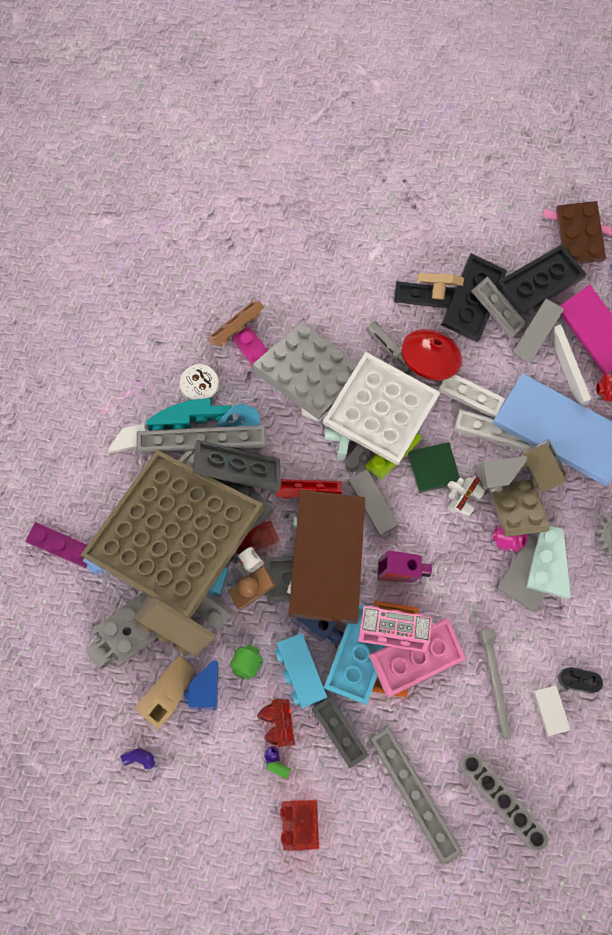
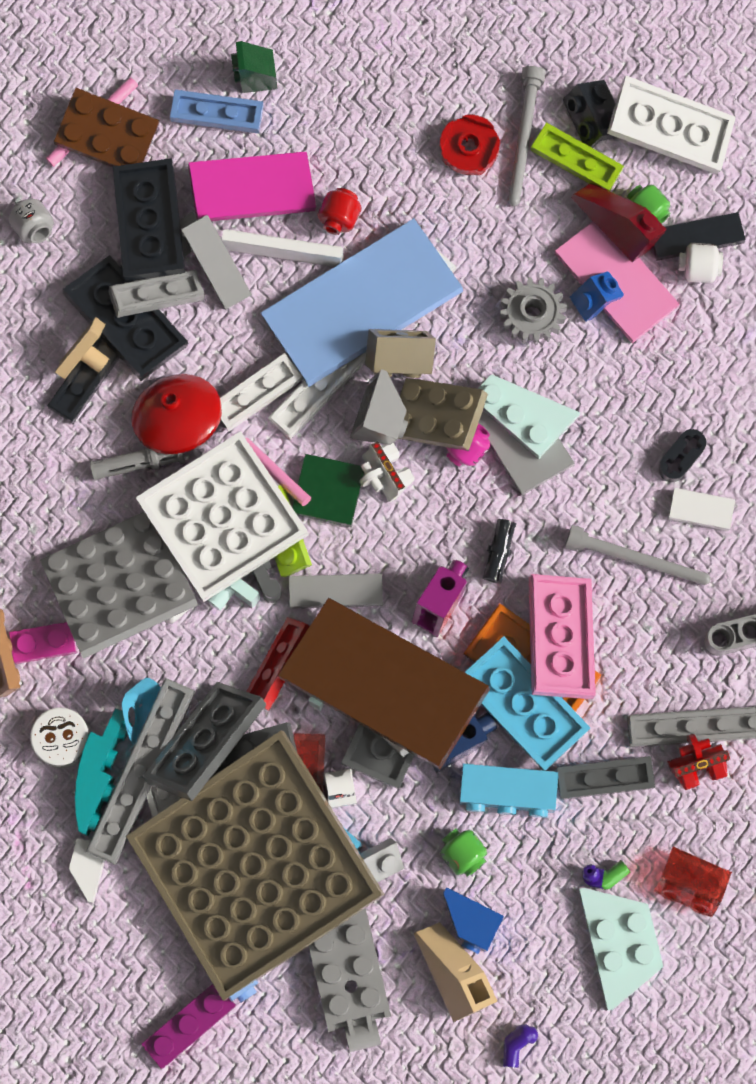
camera: 60 degrees left, 5 degrees up
dark tan slope [134,596,216,656] -> none
medium nougat tile [228,566,276,610] -> none
clear red tile [257,699,295,747] -> none
brick [358,606,432,652] -> none
none -> light grey head [9,198,54,244]
none -> bright pink bar [246,438,311,506]
none -> black pin [482,519,517,584]
none -> light aqua wing [579,888,663,1011]
none -> red hips [667,734,730,790]

